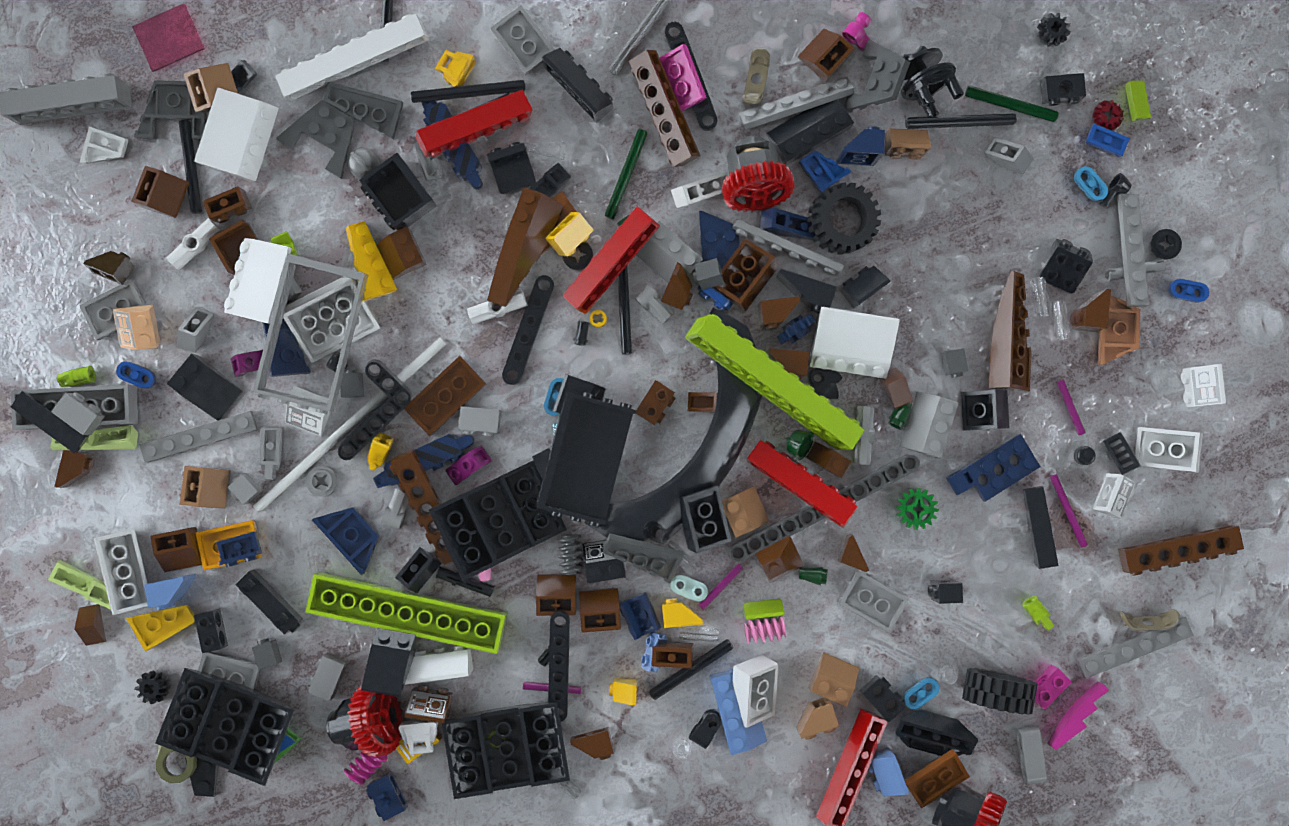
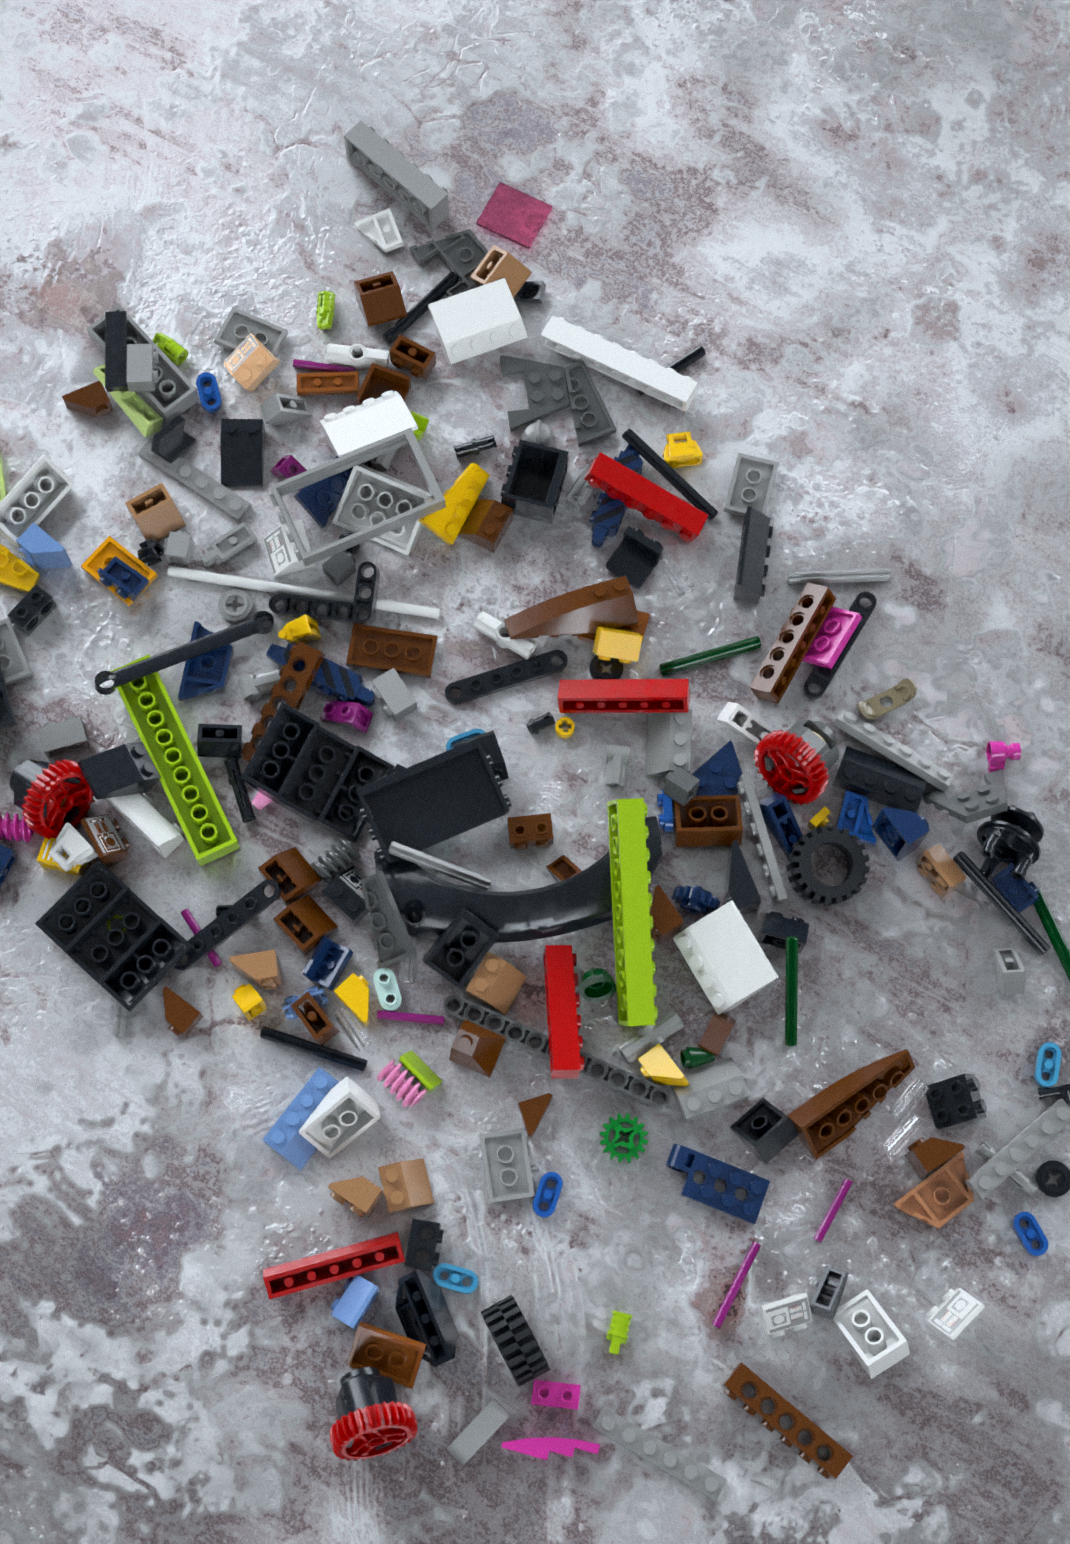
camera: 45 degrees right, 15 degrees down
dark brown slope [83,251,135,285] -> none
reddish brown slope [150,527,202,573] -> none
black brick [235,569,303,635] -> none
dark grey brick [252,638,282,670] -> none
black slope [529,162,571,197] -> none
black axle [618,265,632,355] -> none
reddish brown slope [661,262,693,310] -> none
black piece [688,709,721,749] -> none
reddish brown slope [758,296,800,331] -> none
reddish brown slope [798,28,855,83] -> none
dark green cone [799,567,828,586] -> none
reddish brown slope [805,441,852,478] -> none
black plate [808,368,843,399] -> none
black brick [928,579,963,604] -> none
dark grey brick [941,348,968,378] -> none
black slope [1023,486,1059,569] -> none
black piece [1074,446,1096,465] -> none
dark tan piece [1120,609,1180,631] -> none
none -> black piece [94,611,274,695]
none -> black gear [137,539,164,566]
none -> black panel [151,415,196,463]
none -> medium nougat slope [230,950,282,990]
none -> magenta bar [293,359,355,372]
none -> dark orange plate [296,371,359,396]
none -> lime hinge [316,291,336,330]
none -> light grey axle [388,841,491,890]
none -> black pin [454,435,497,459]
none -> blue plate [533,1172,563,1218]
none -> yellow slope [638,1043,689,1087]
none -> dark green axle [785,936,798,1046]
none -> yellow plate [807,806,831,831]
none -> dark blue bracket [991,862,1040,913]

